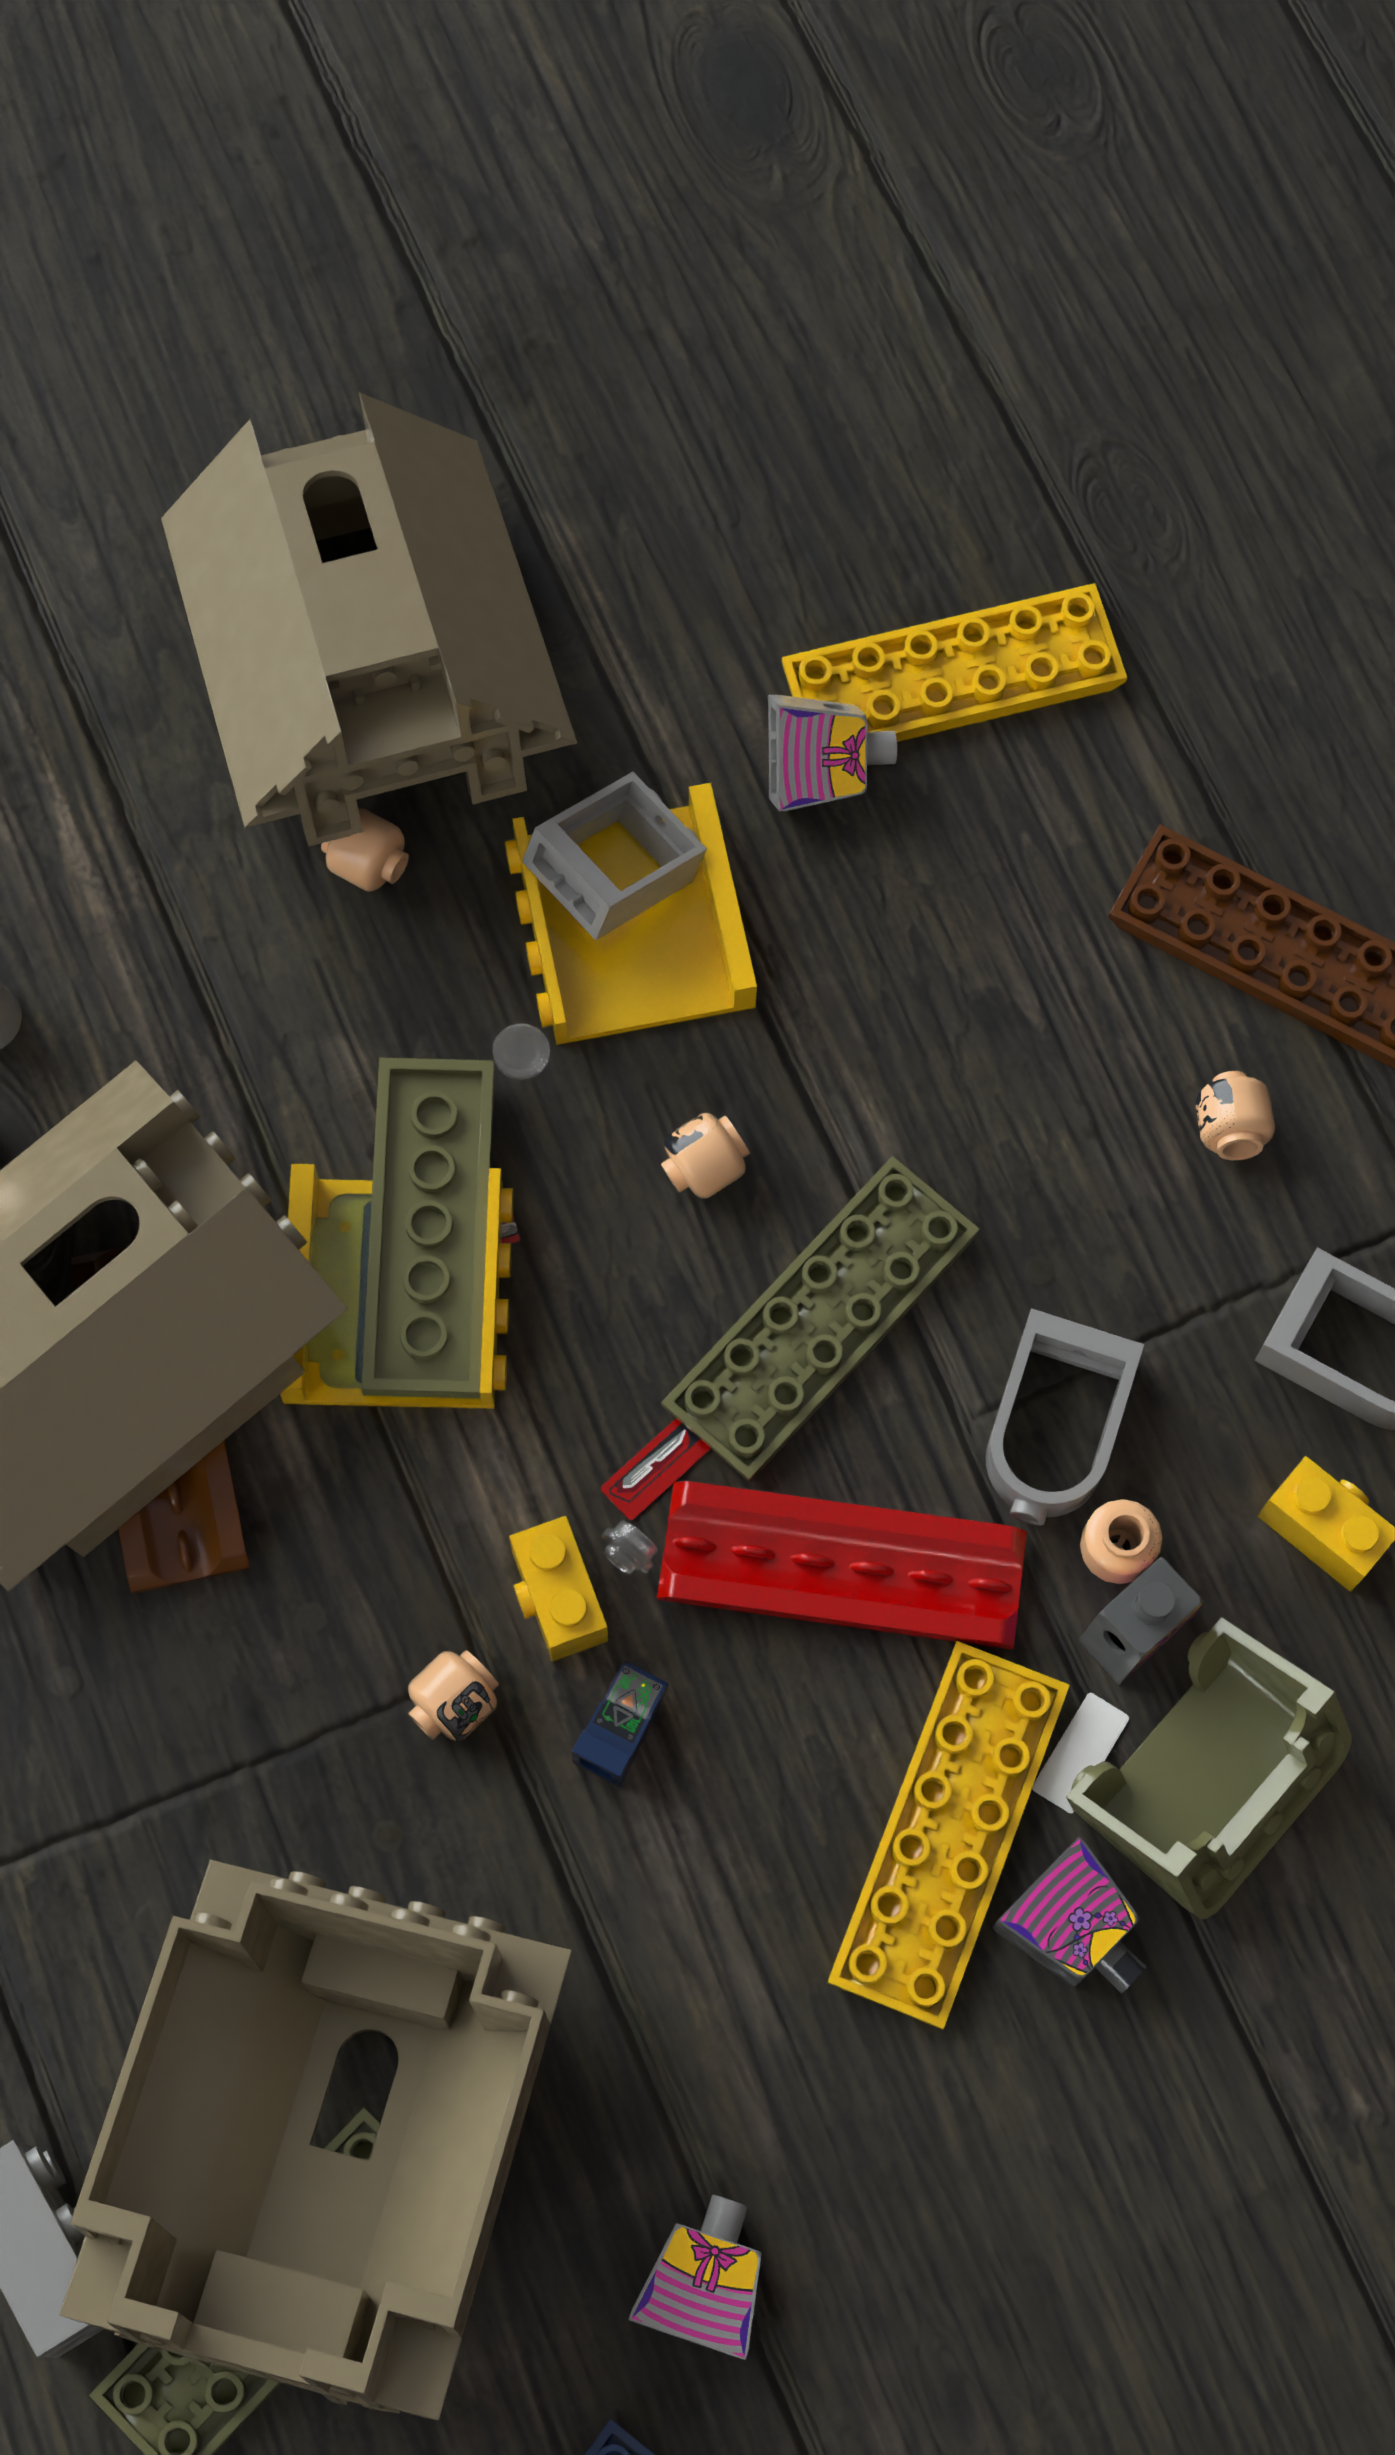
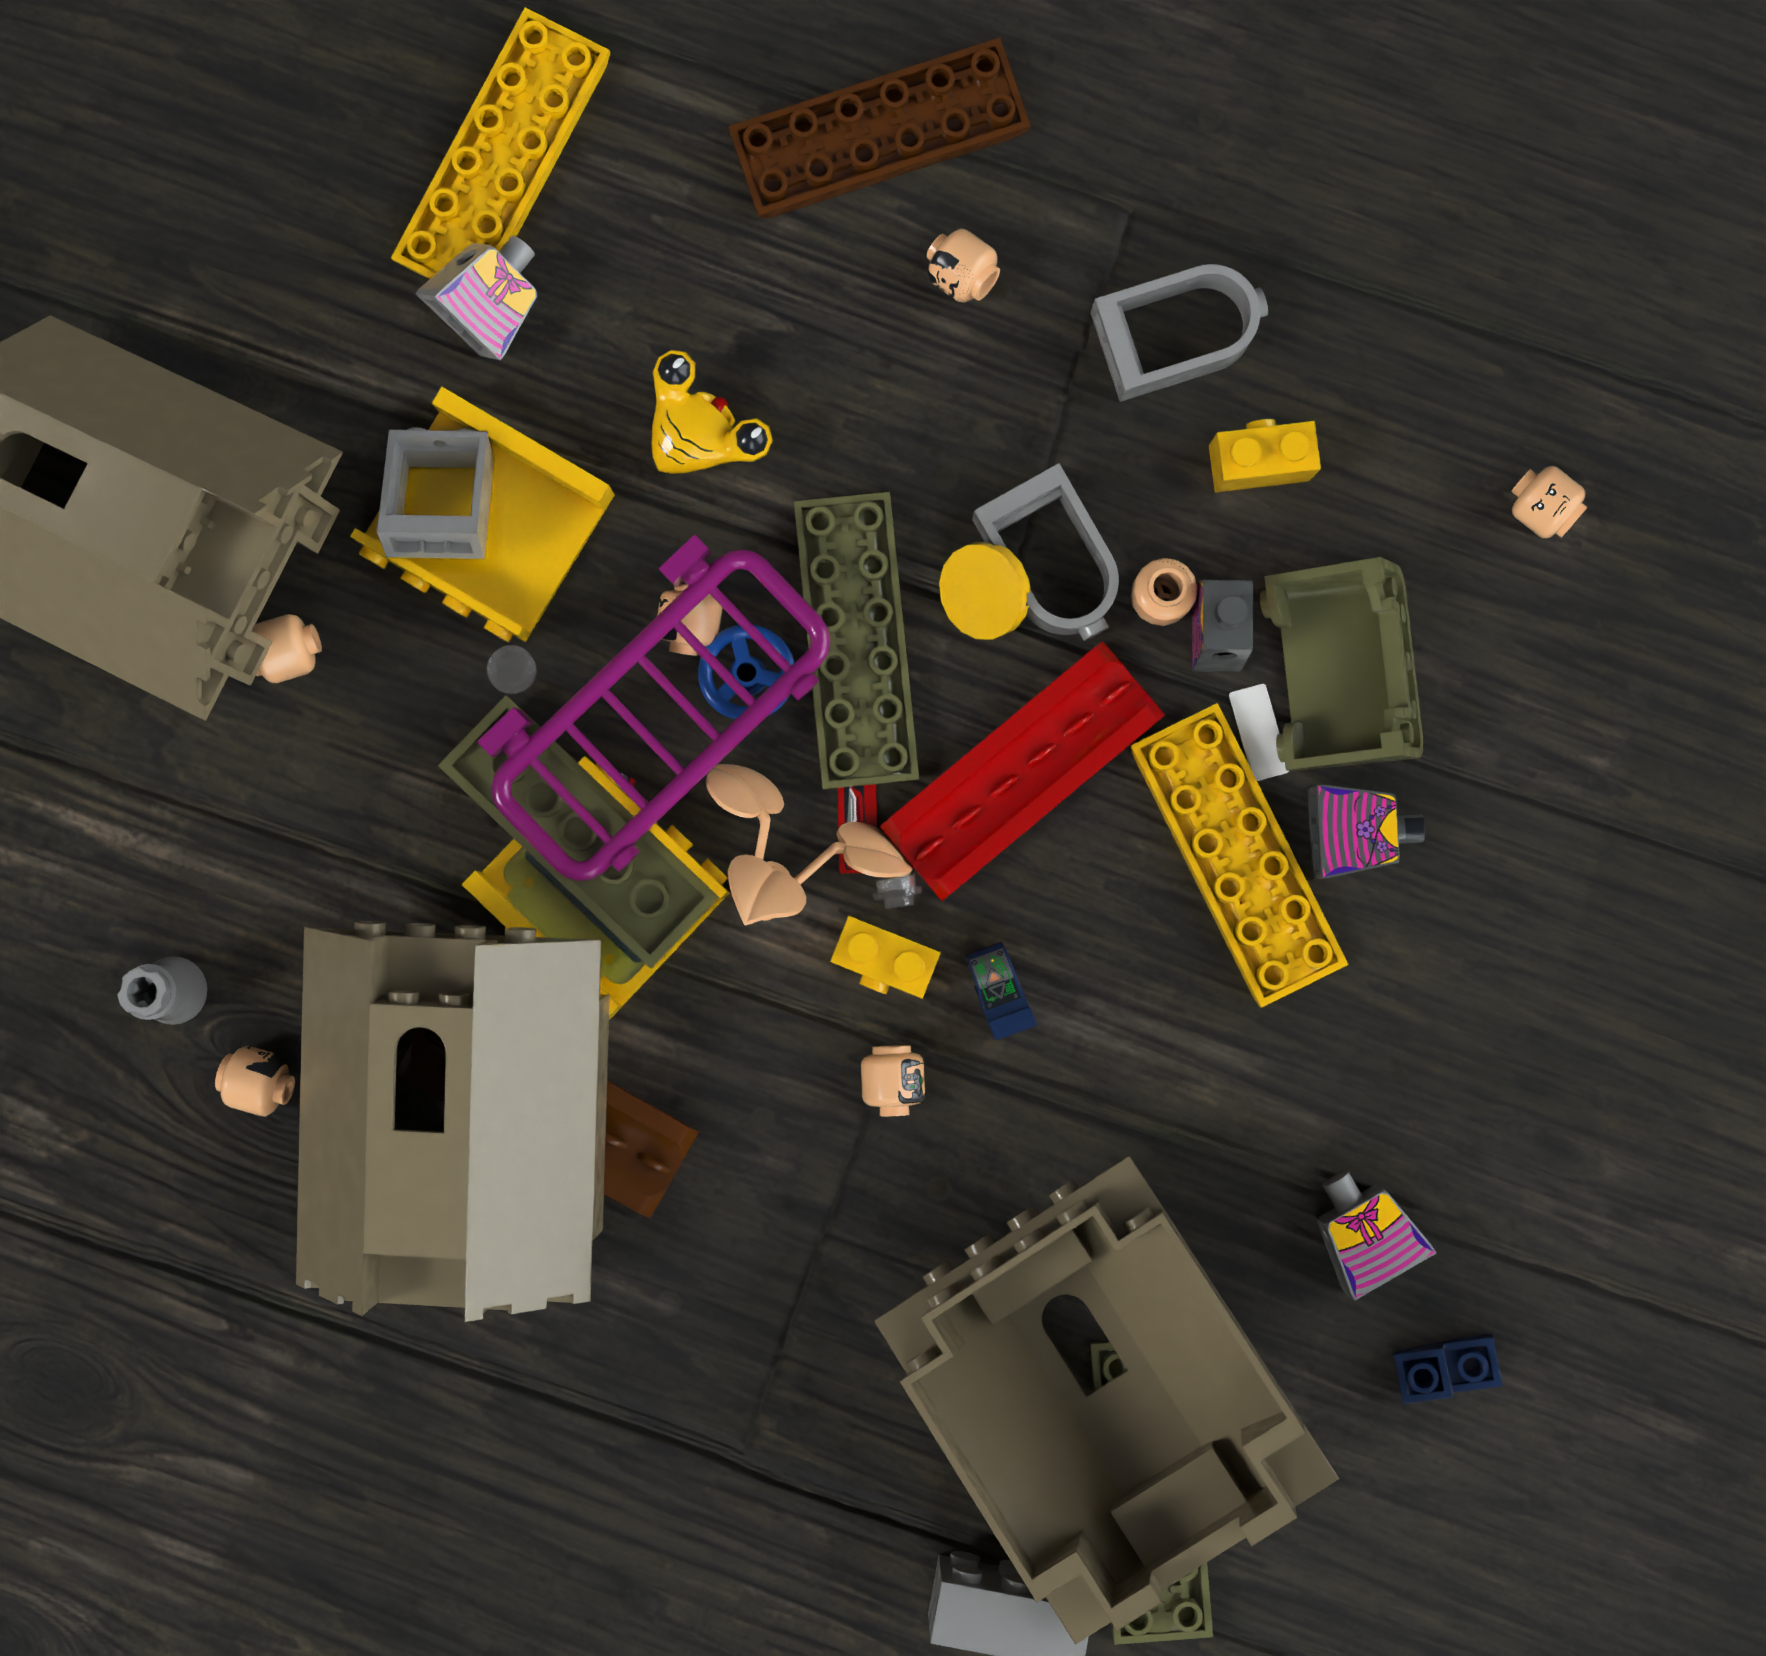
camera: 50 degrees left, 15 degrees up
none -> magenta bar [477,534,831,881]
none -> yellow head [651,350,773,474]
none -> blue piece [698,625,794,720]
none -> light nougat plant [706,764,913,926]
none -> yellow tile [939,542,1030,640]

